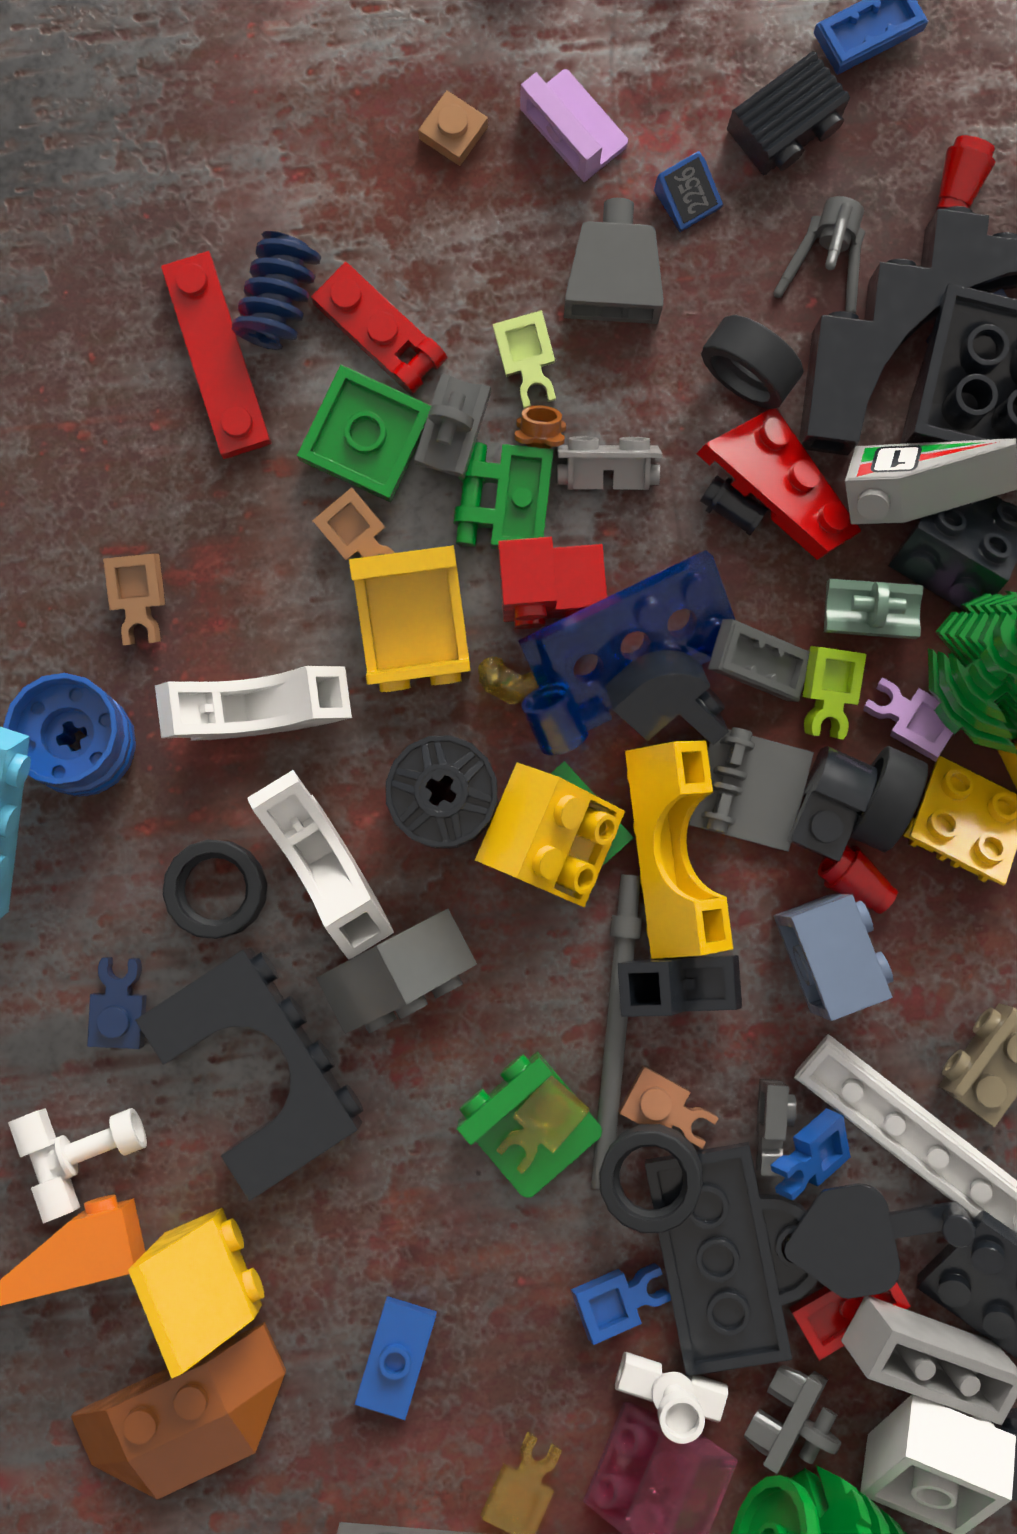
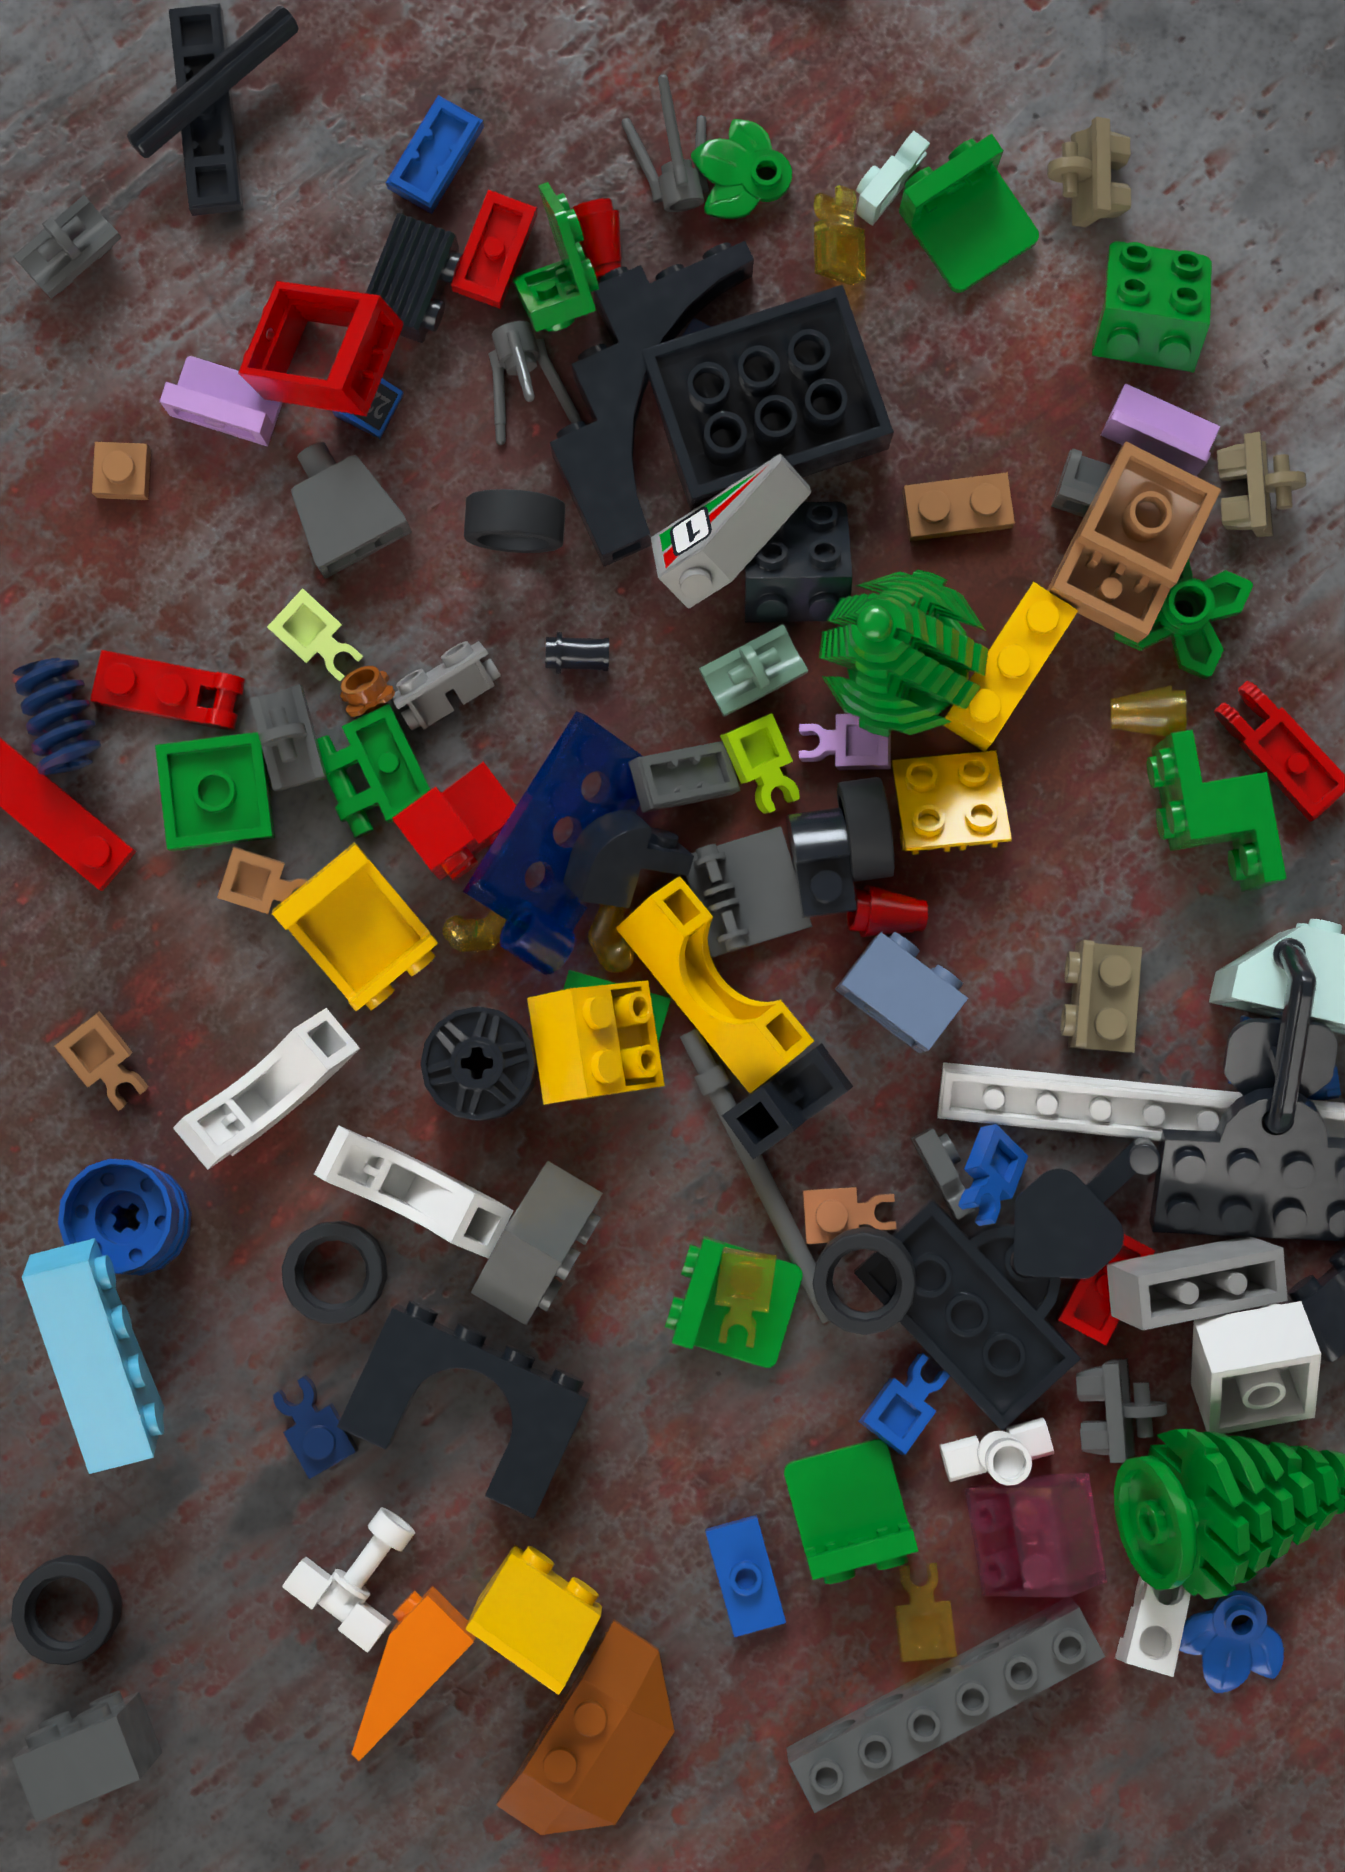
camera: 30 degrees left, 0 degrees up
red wing [696,408,861,560] -> none
none -> red window [238,281,404,416]
none -> red plate [451,190,538,309]
none -> green bracket [512,182,599,332]
none -> clear yellow arm [588,904,635,973]
none -> green bracket [784,1439,918,1584]

